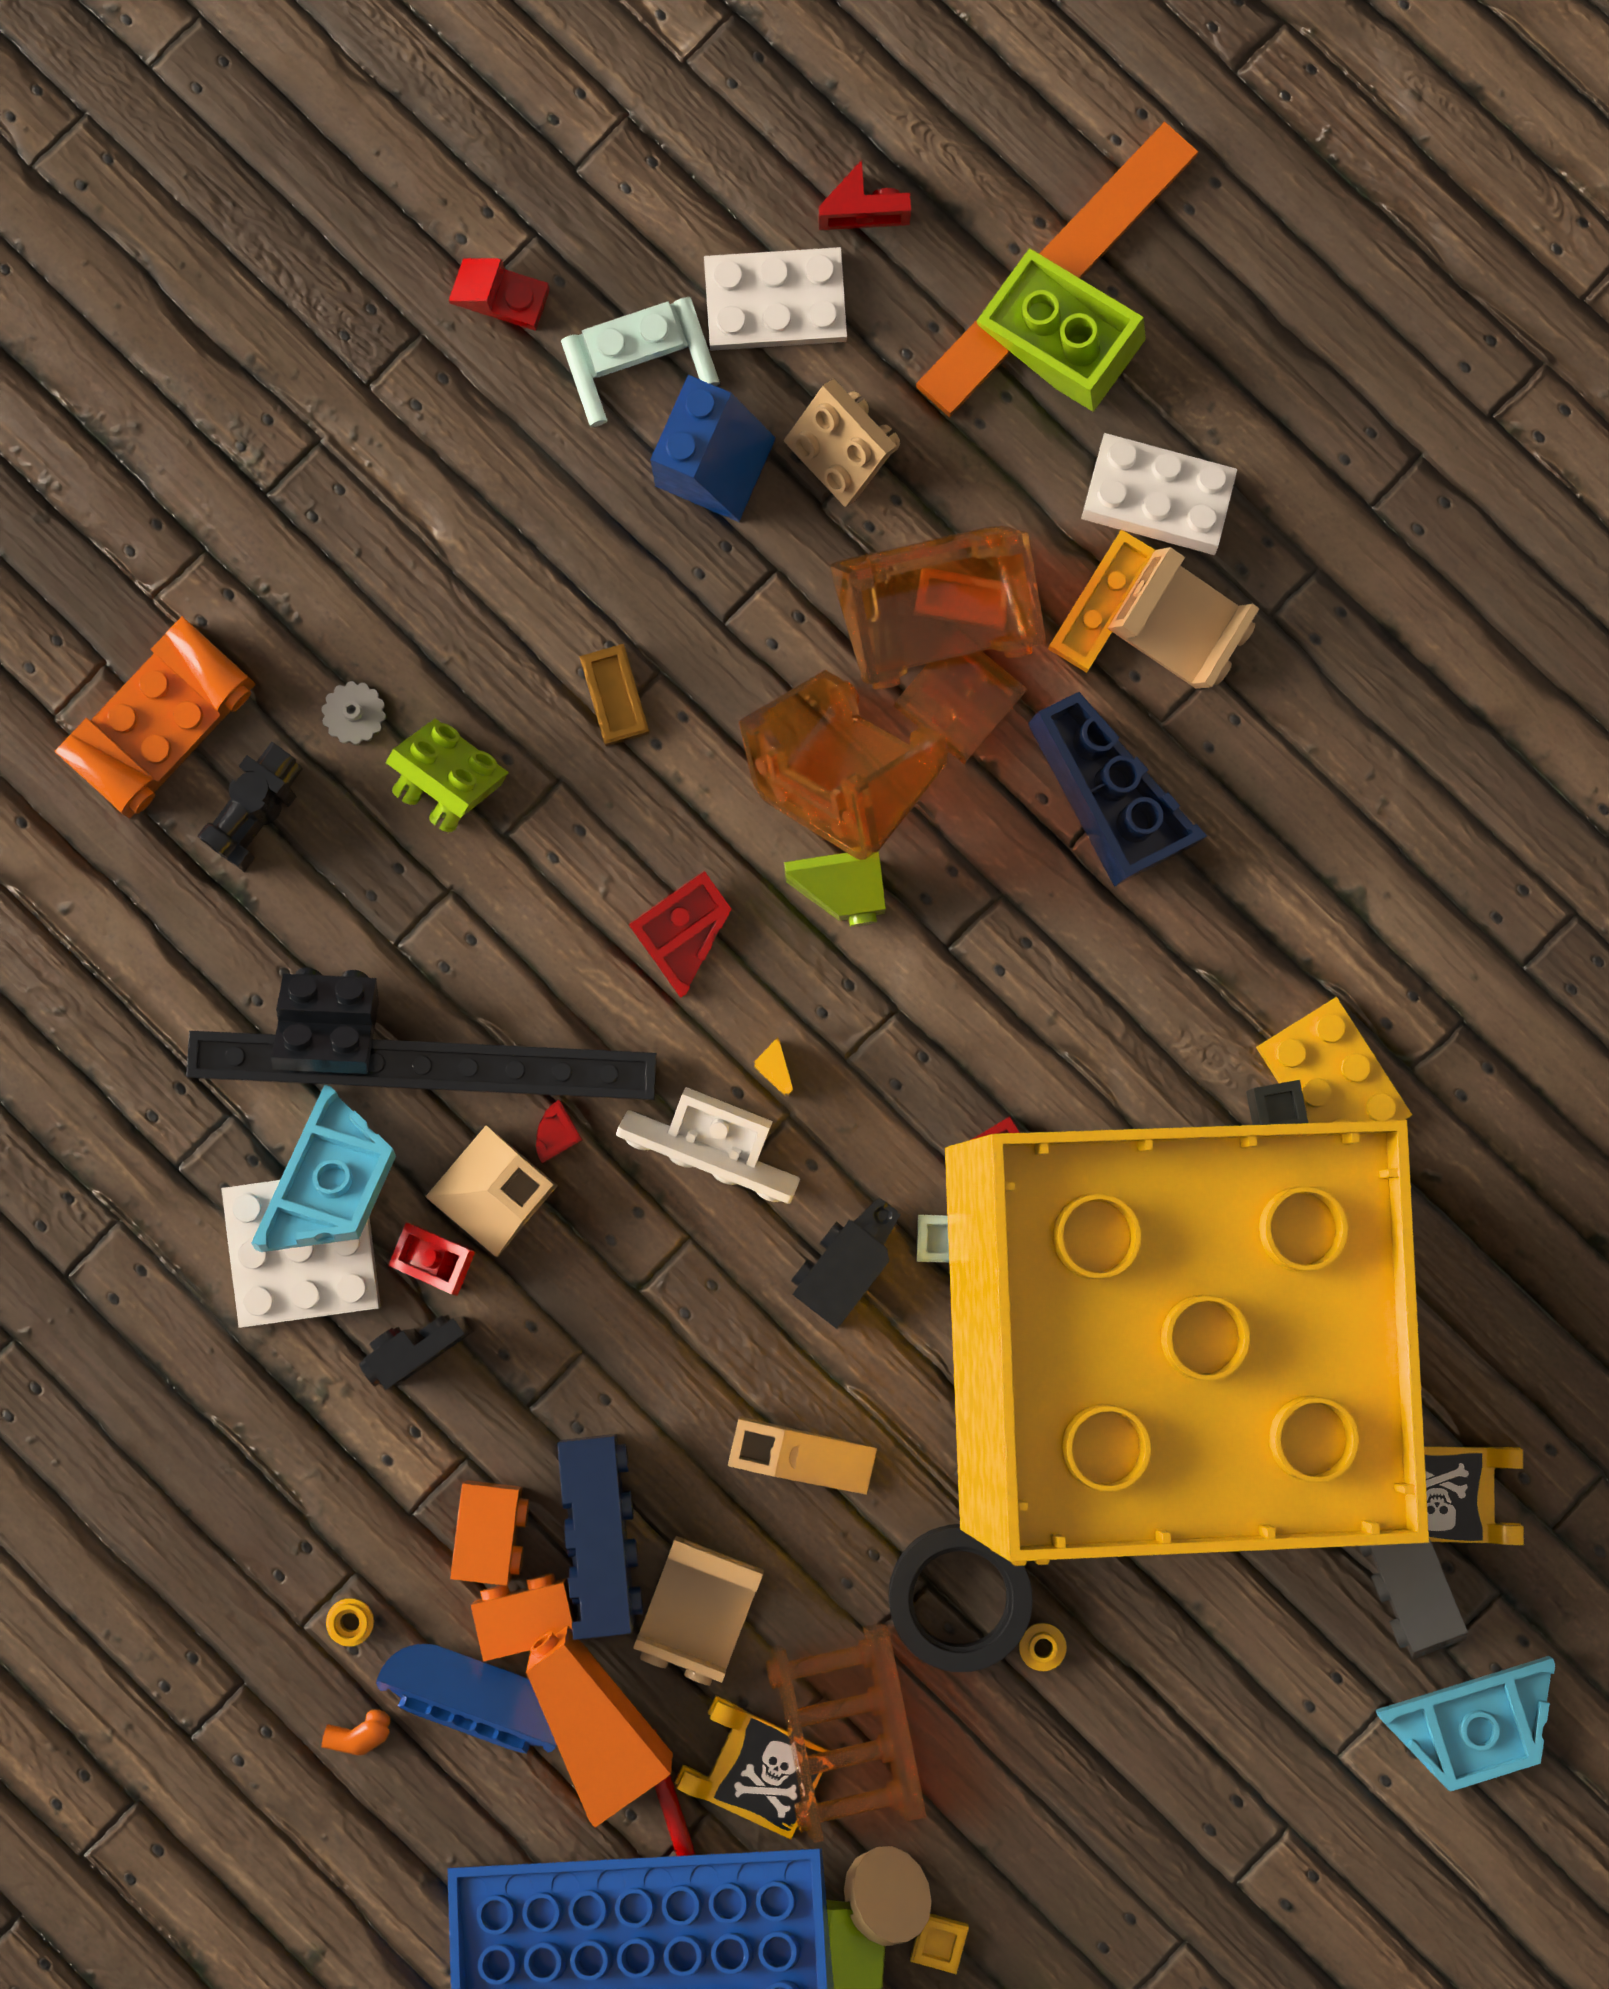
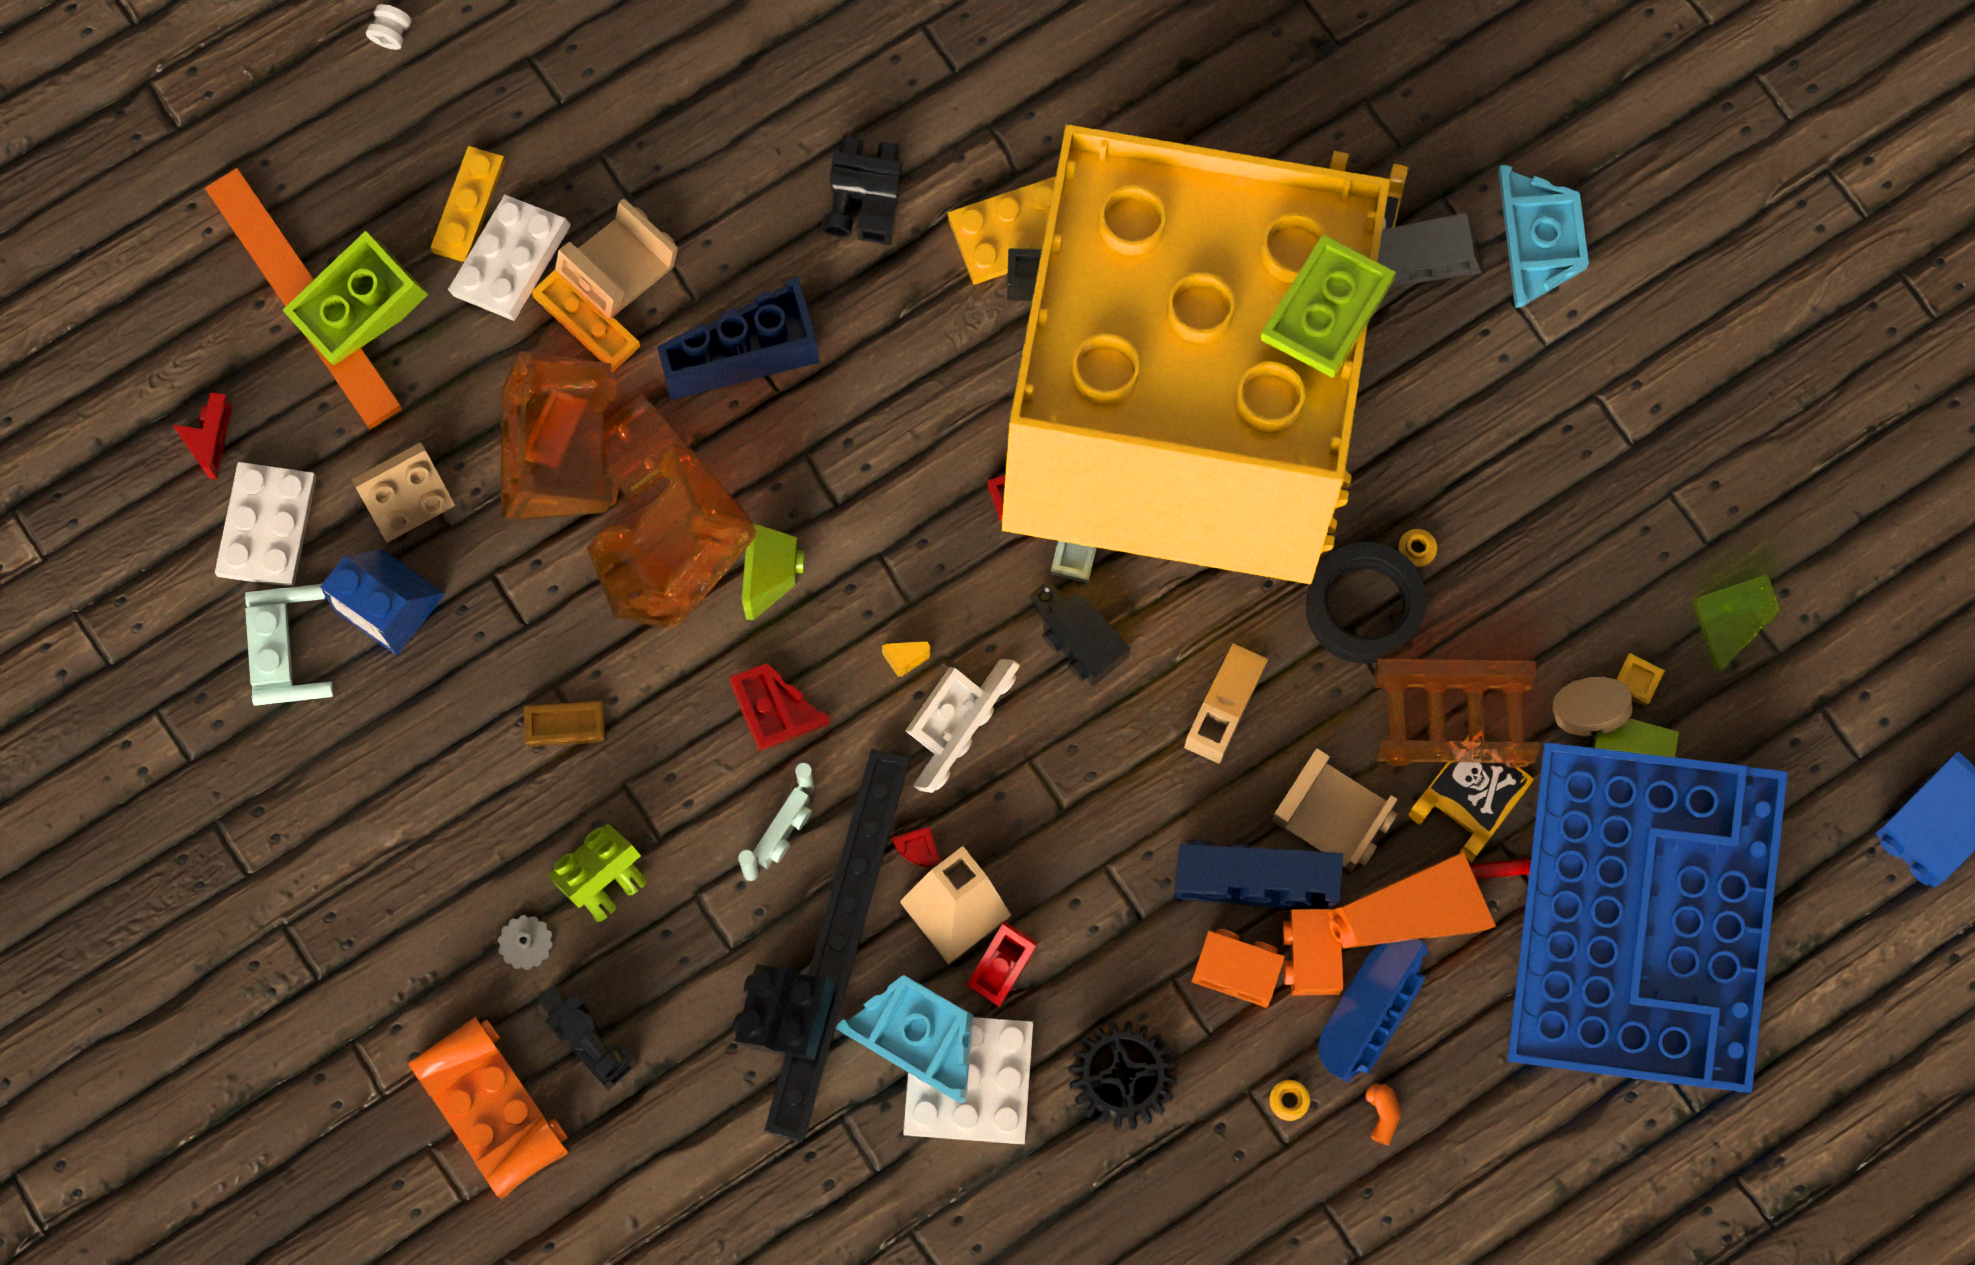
camera: 80 degrees left, 10 degrees down
black plate [359,1314,474,1390] -> none
red slope [449,258,550,331] -> none
none -> white wheel [366,4,412,50]
none -> yellow plate [430,146,505,262]
none -> light aqua plate [738,763,814,881]
none -> black hips [821,136,902,246]
none -> black gear [1068,1021,1178,1131]
none -> lime plate [1261,234,1396,378]

